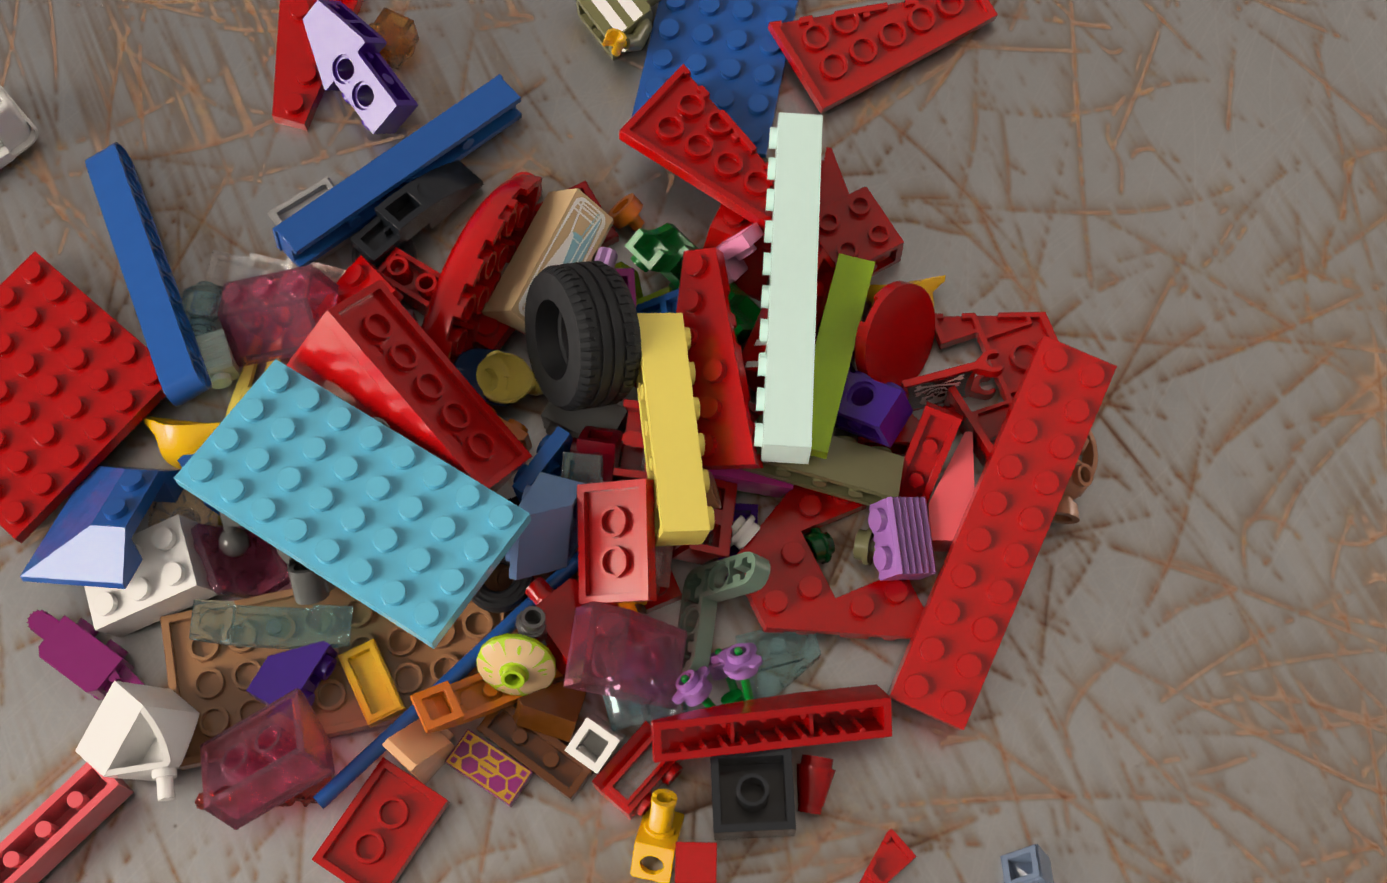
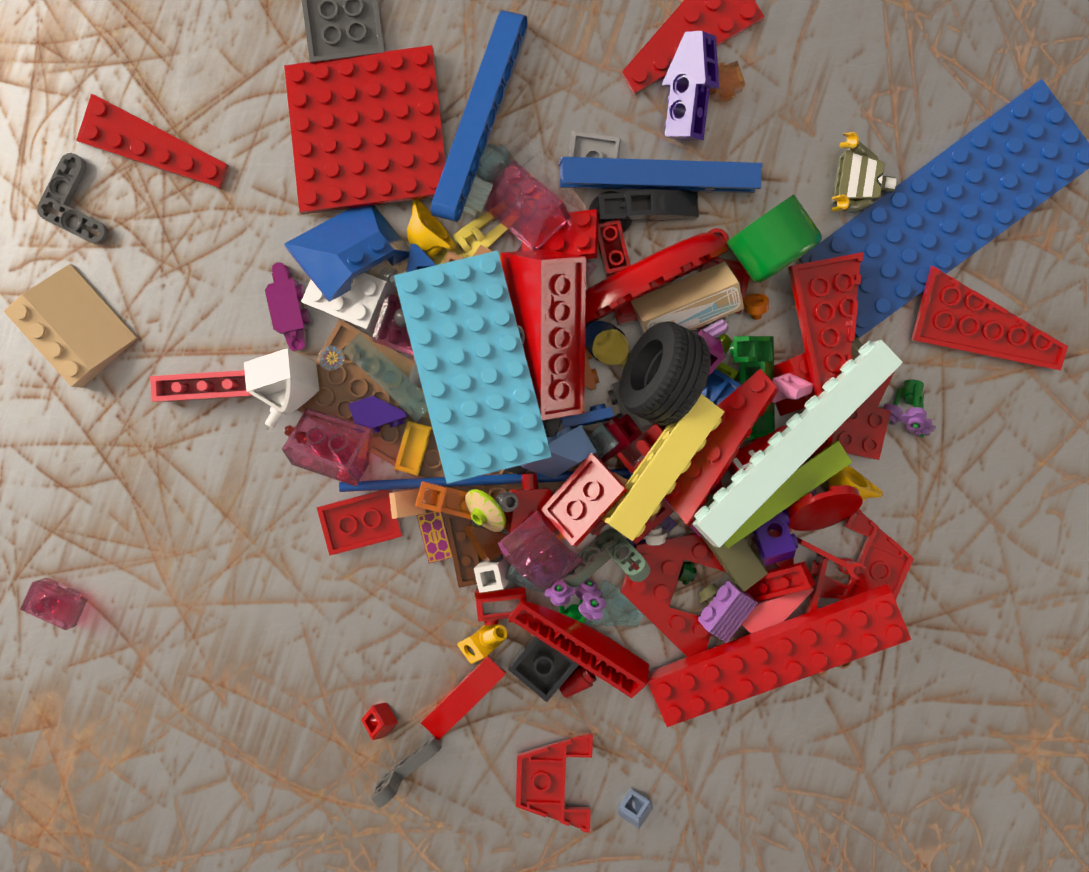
camera: 35 degrees right, 20 degrees up
none -> clear tile [318,345,345,371]
none -> green piece [726,195,822,283]
none -> plant [883,379,936,438]

